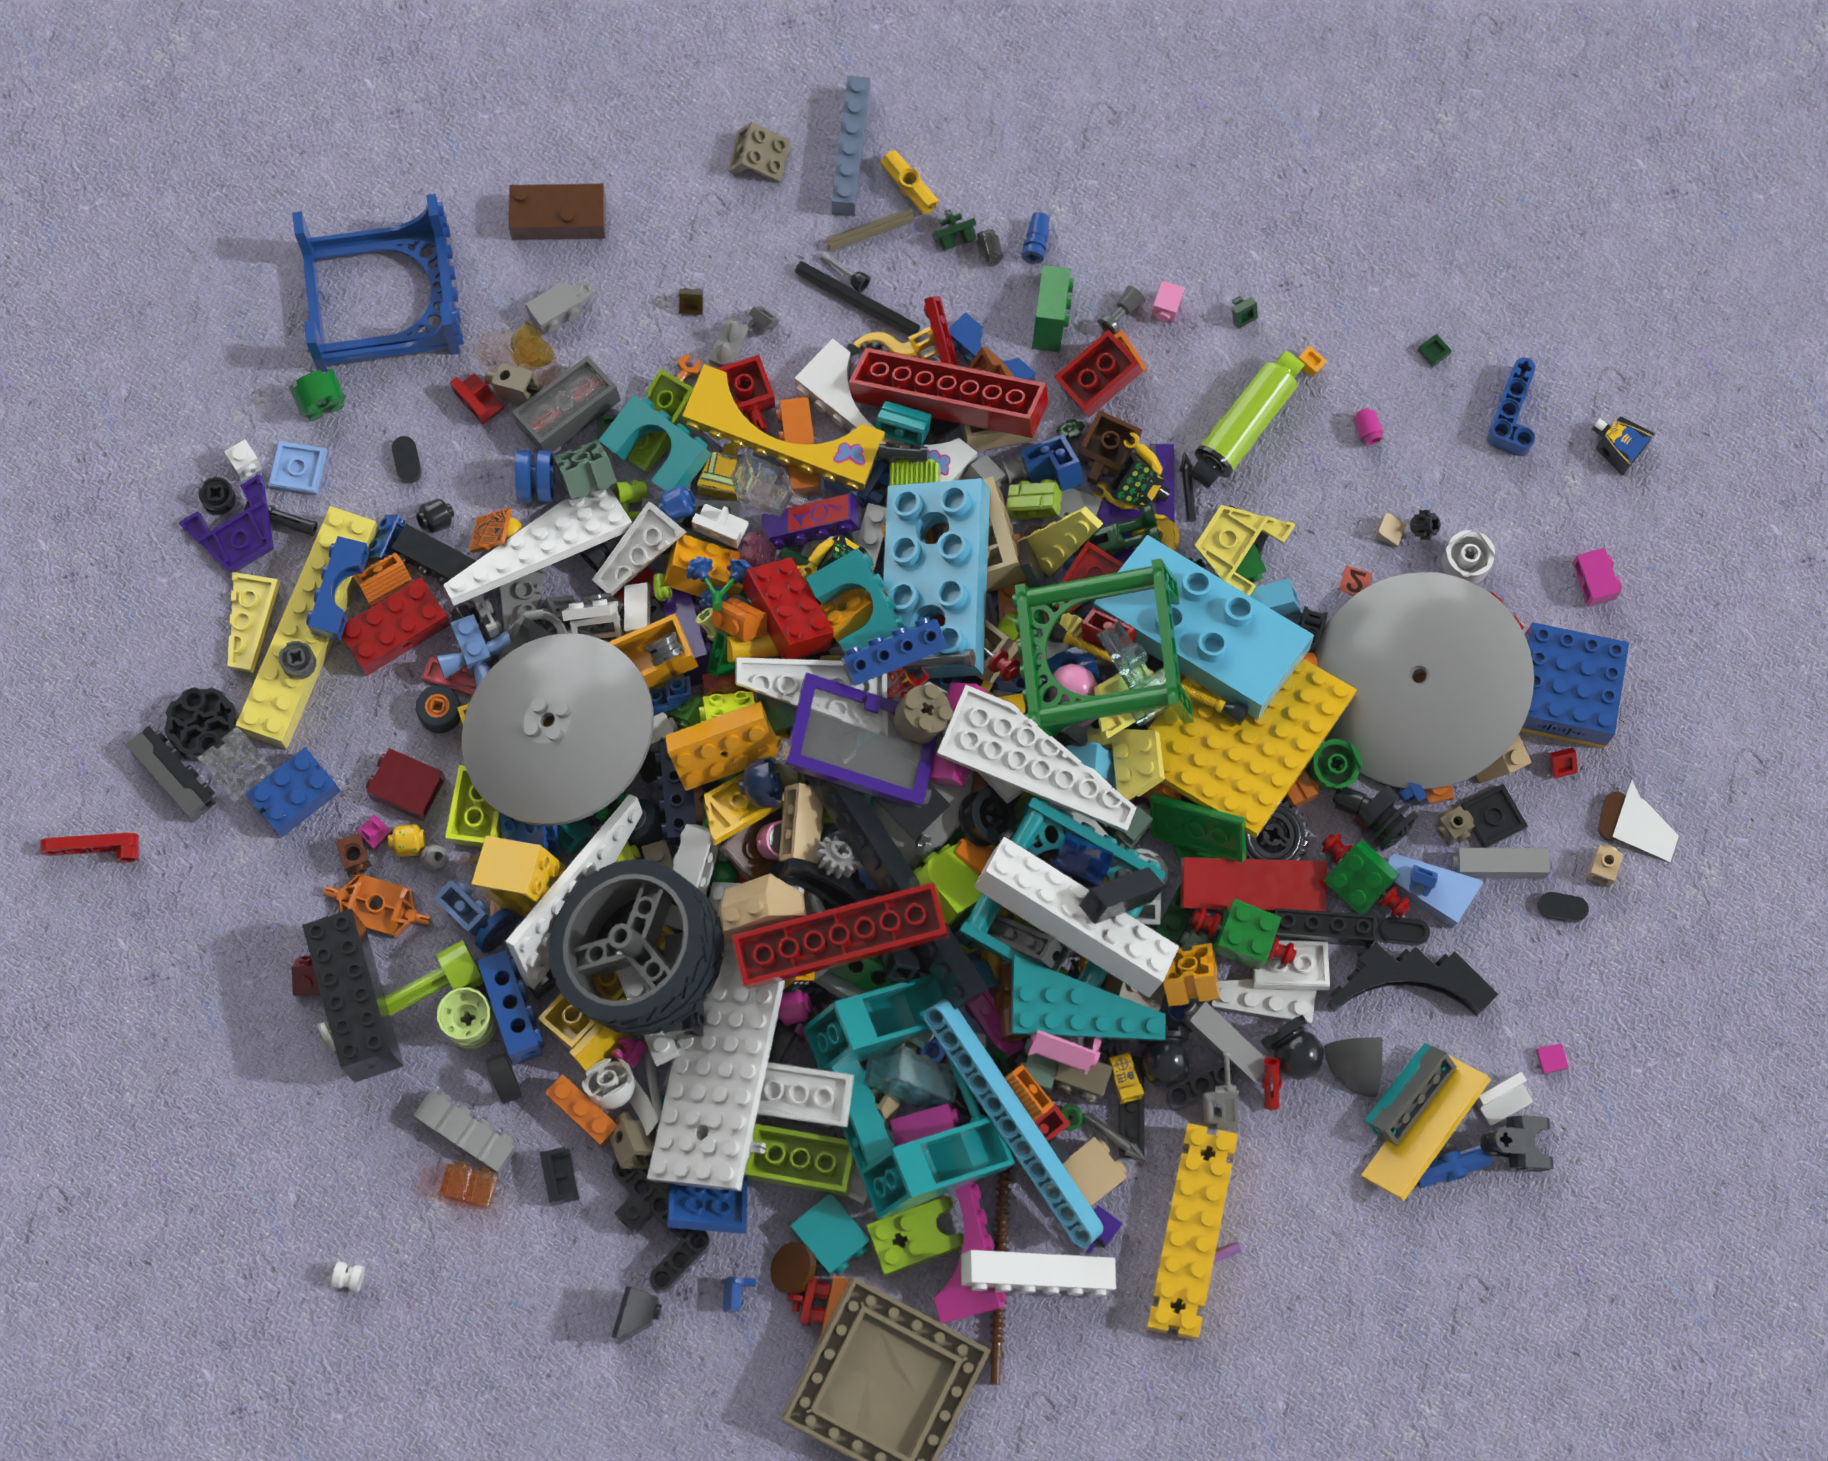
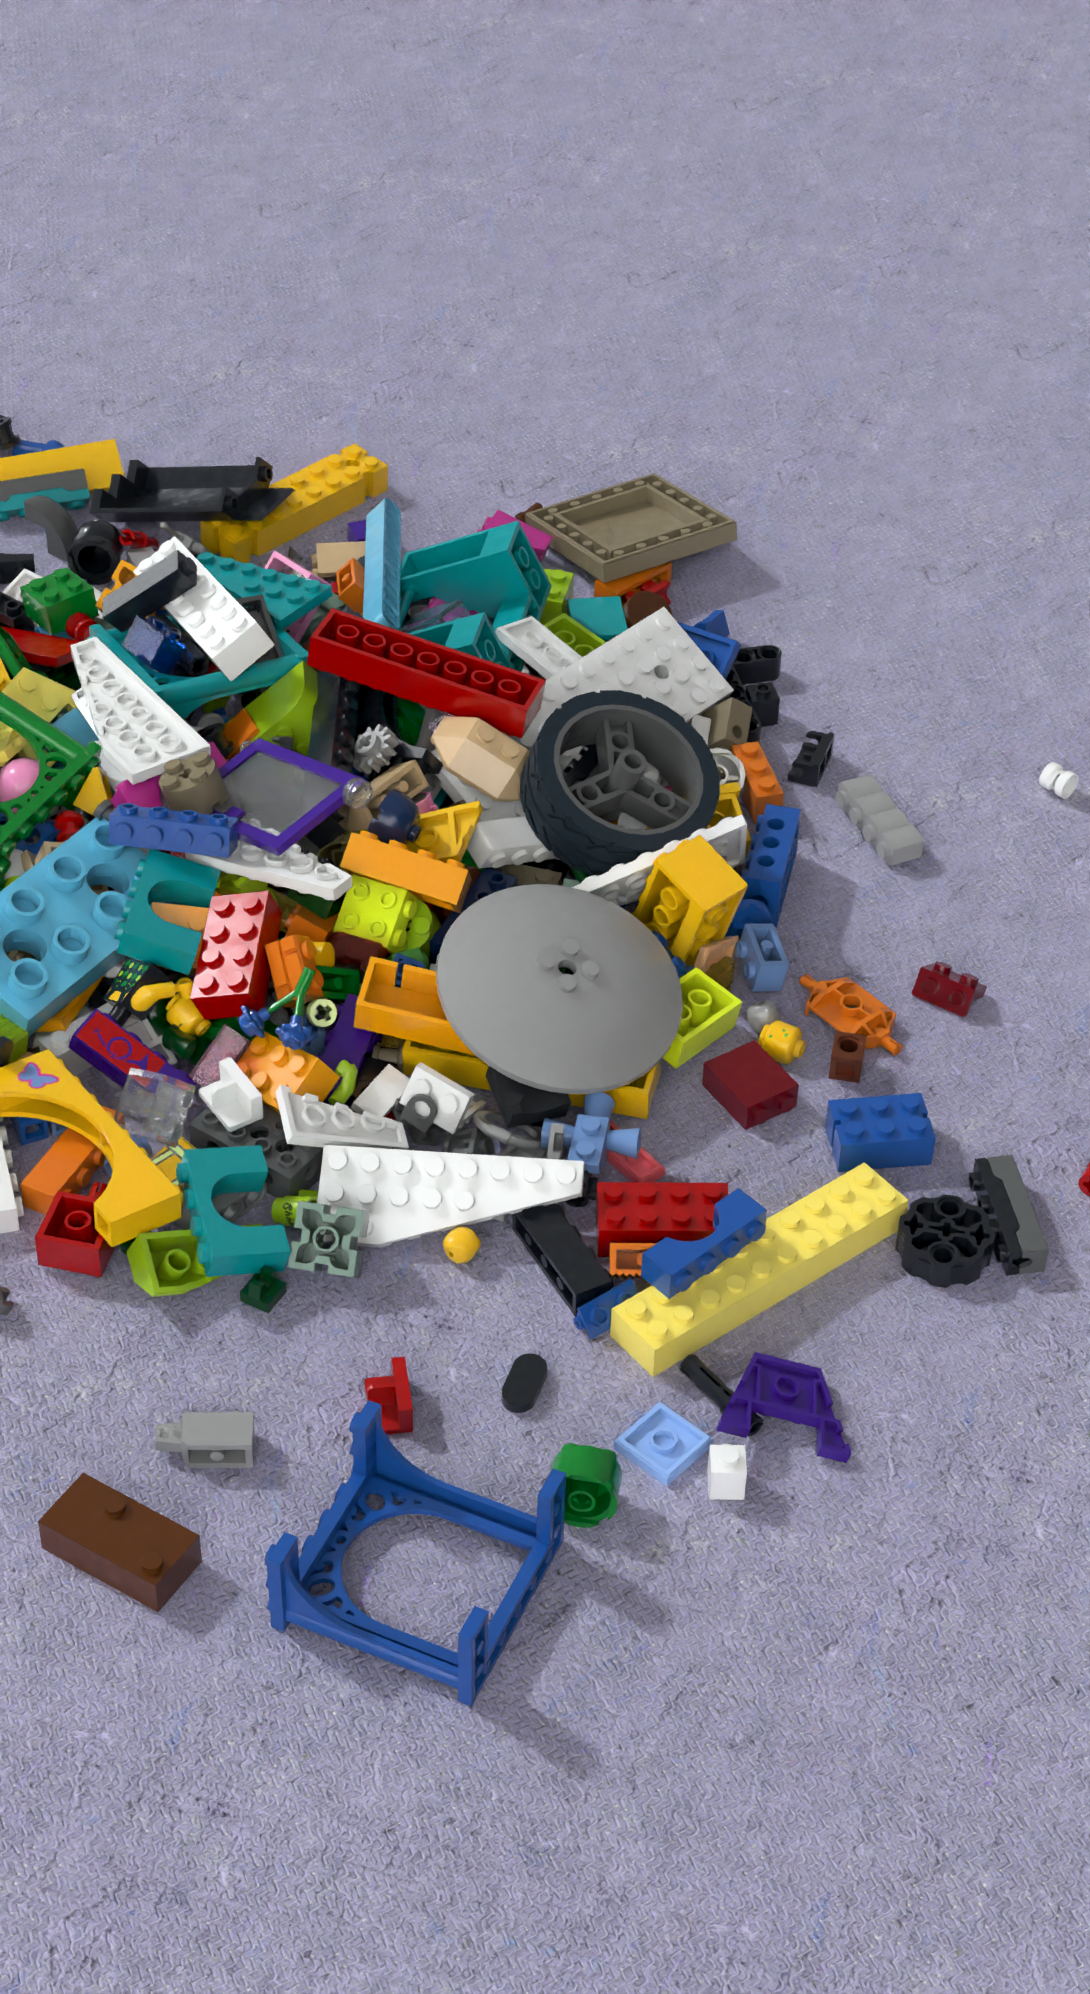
camera: 145 degrees left, 30 degrees down
black wheel [198,477,236,515] -> none
clear brick [198,727,274,802] -> none
light yellow wing [227,572,280,673] -> none
dark grey wheel [279,641,316,680] -> none
black brick [302,909,404,1083] -> none
lime piece [316,940,484,1055] -> none
dark pink tile [356,815,393,850] -> none
black wheel [415,685,461,733] -> none
black head [416,498,454,534] -> none
yellowish green wheel [437,988,498,1049] -> none
clear orange brick [439,1161,499,1209] -> none
orange piece [469,508,512,553] -> none
dark tan torso [484,363,543,406] -> none
black tyre [486,1053,522,1105] -> none
clear yellow cylinder [510,321,556,370] -> none
brick [512,355,621,452] -> none
blue wheel [515,450,555,503] -> none
black slope [611,1286,663,1344] -> none
dark grey wheel [644,632,685,666] -> none
blue head [658,485,696,521] -> none
orange bar [676,354,701,382] -> none
dark brown tile [679,288,704,315] -> none
light grey tile [709,319,749,367] -> none
white brick [961,1250,1116,1297] -> none
none -> black panel [90,457,295,522]

